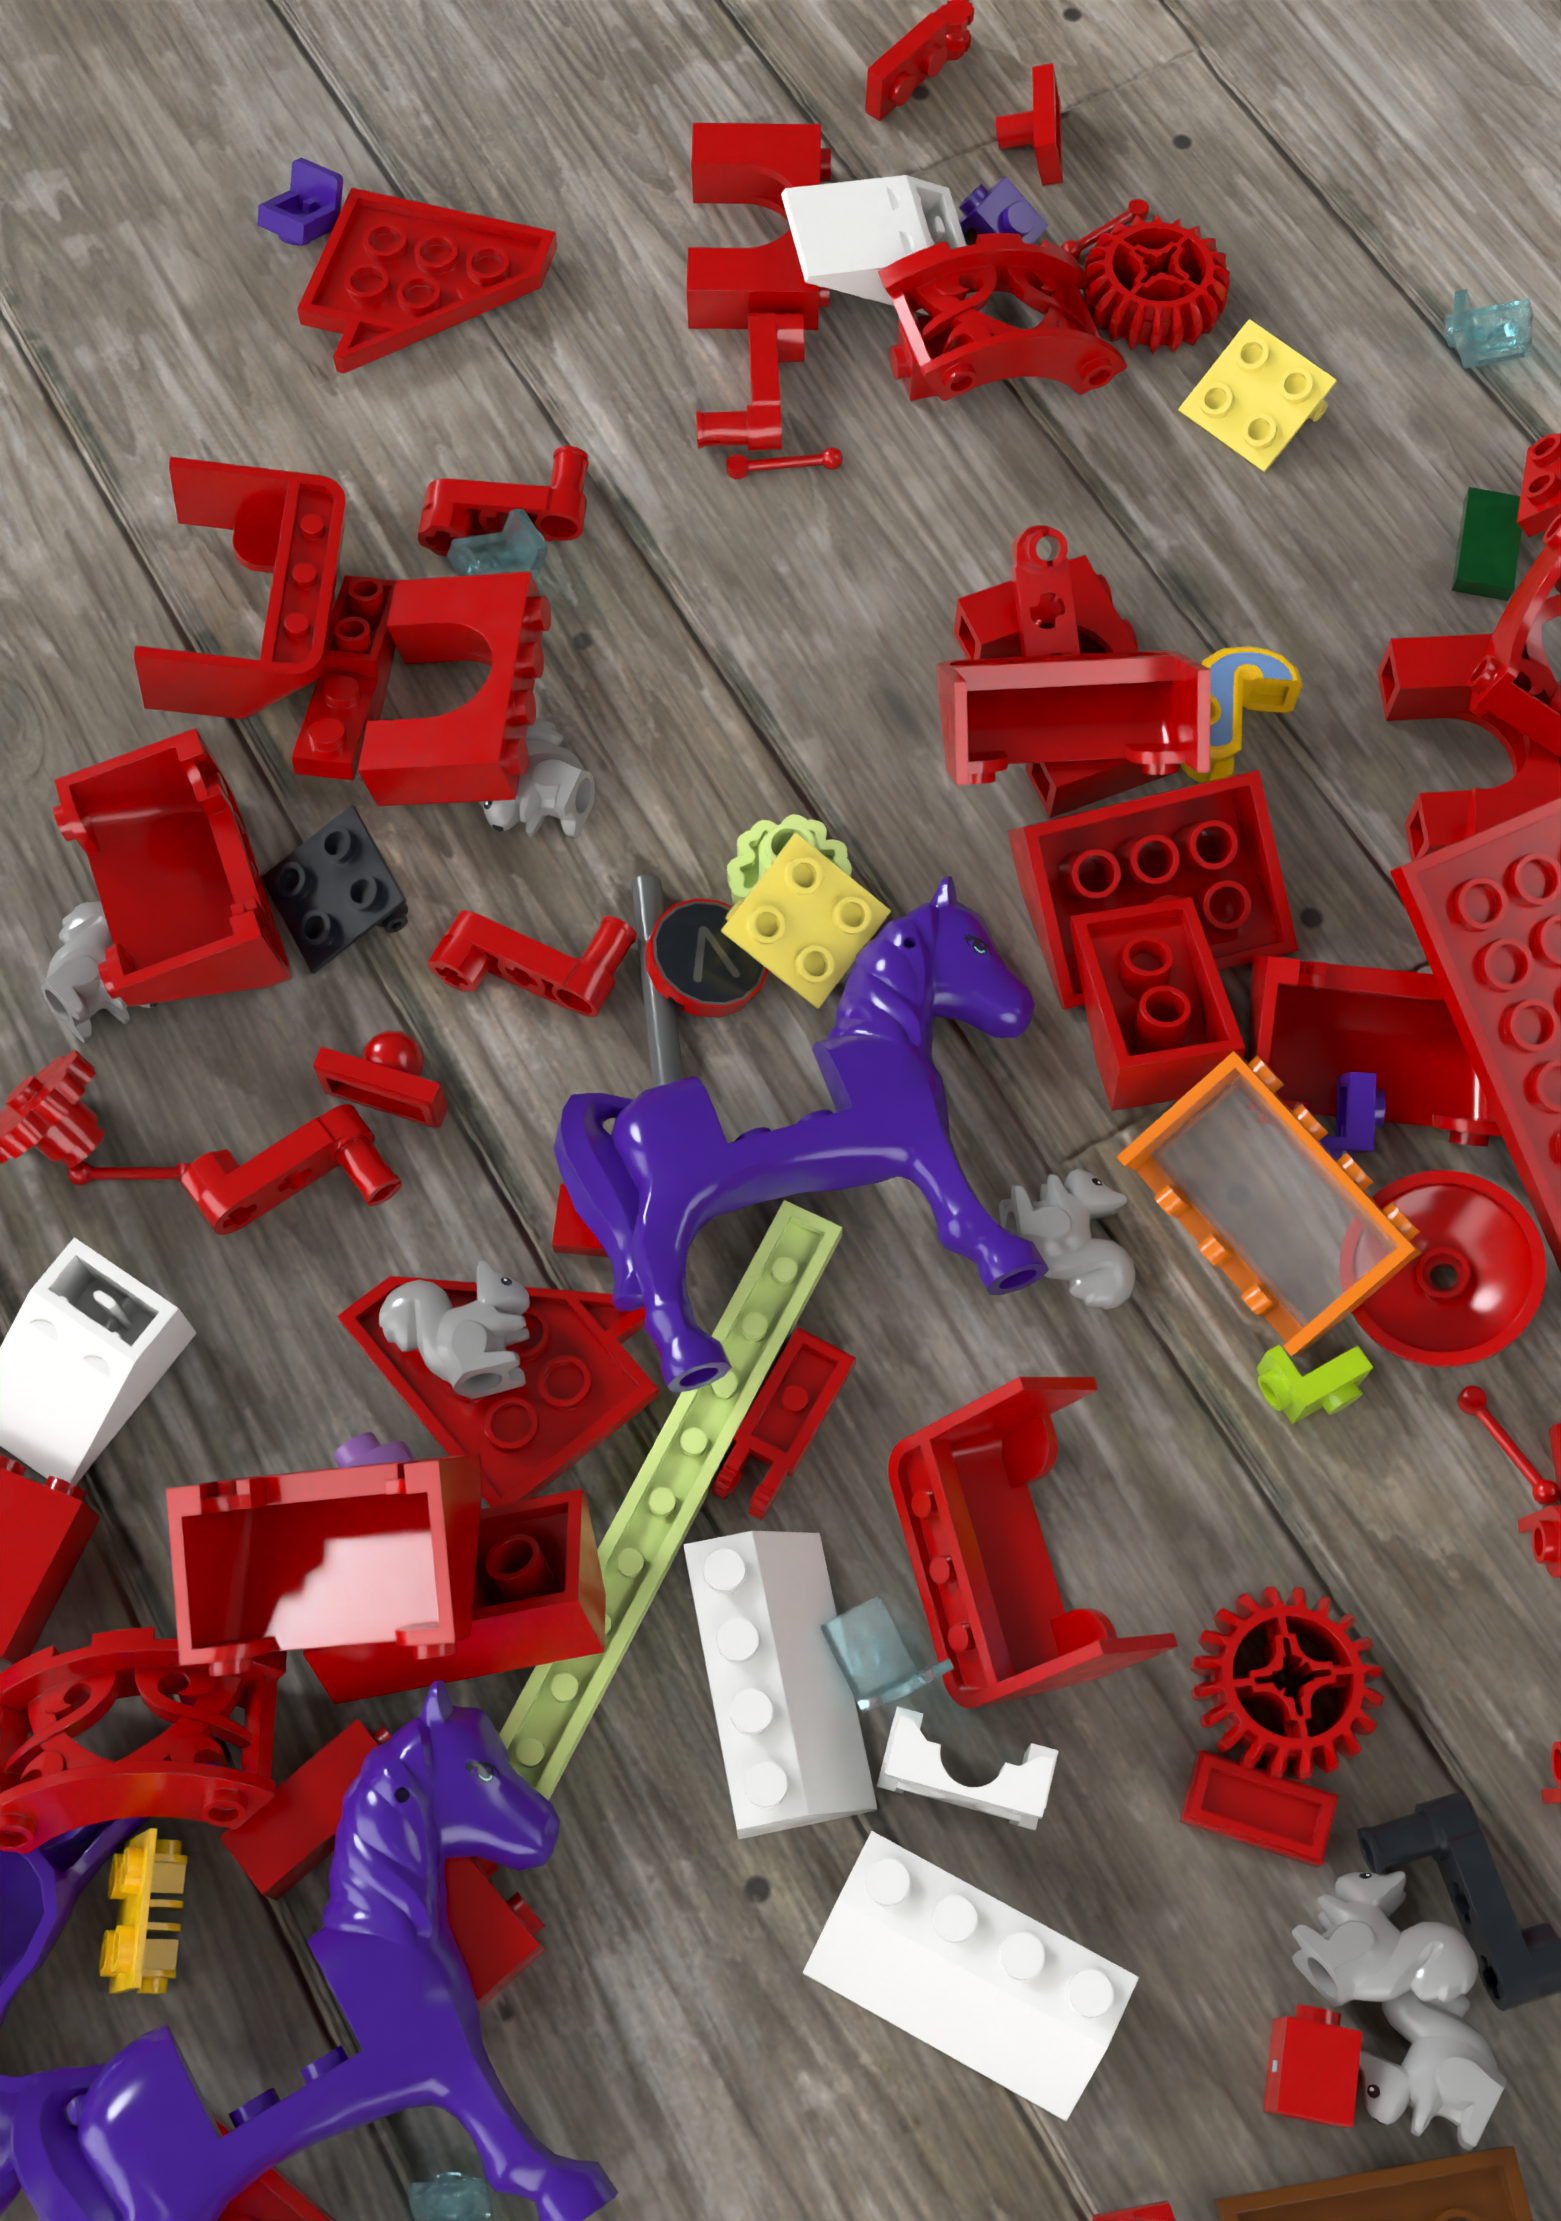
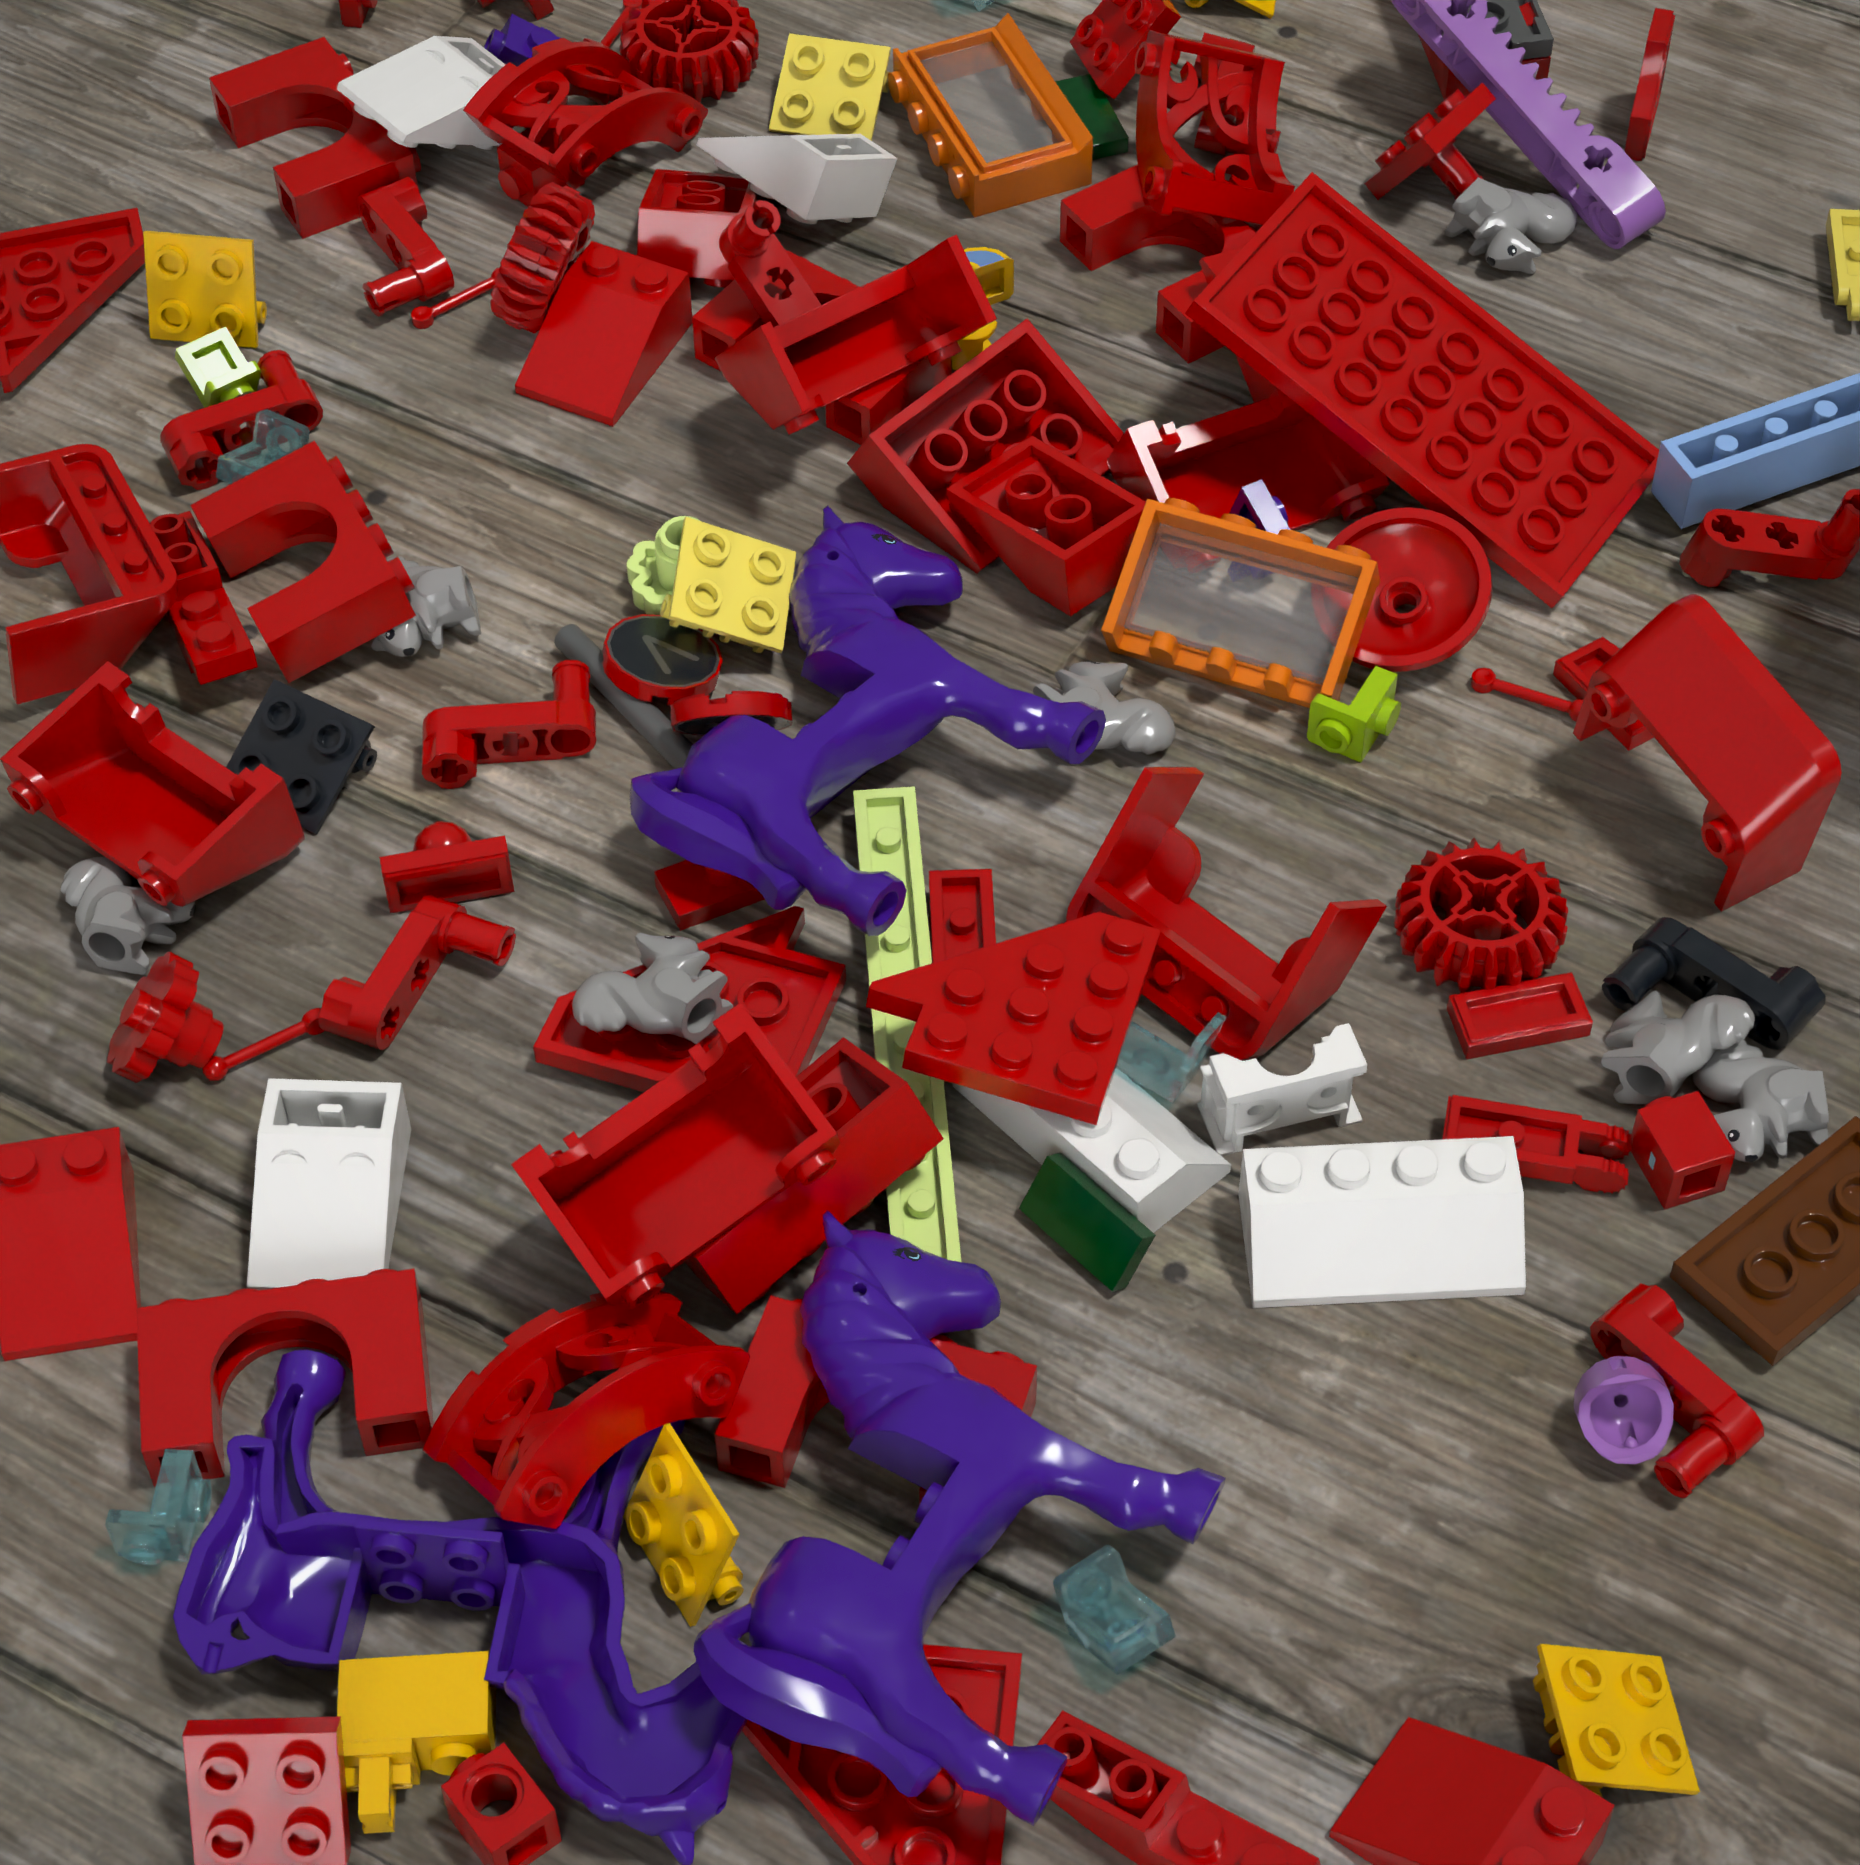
camera: 30 degrees left, 15 degrees down
none -> yellow hinge [143,231,267,348]
none -> bracket [175,326,261,408]
none -> red gear [490,182,595,334]
none -> red slope [515,241,692,427]
none -> red slope [637,169,760,287]
none -> red tile [670,691,793,736]
none -> white slope [696,134,898,224]
none -> red wing [866,912,1161,1125]
none -> orange window [888,13,1093,218]
none -> dark green tile [1019,1152,1156,1292]
none -> red hinge [1442,1095,1632,1194]

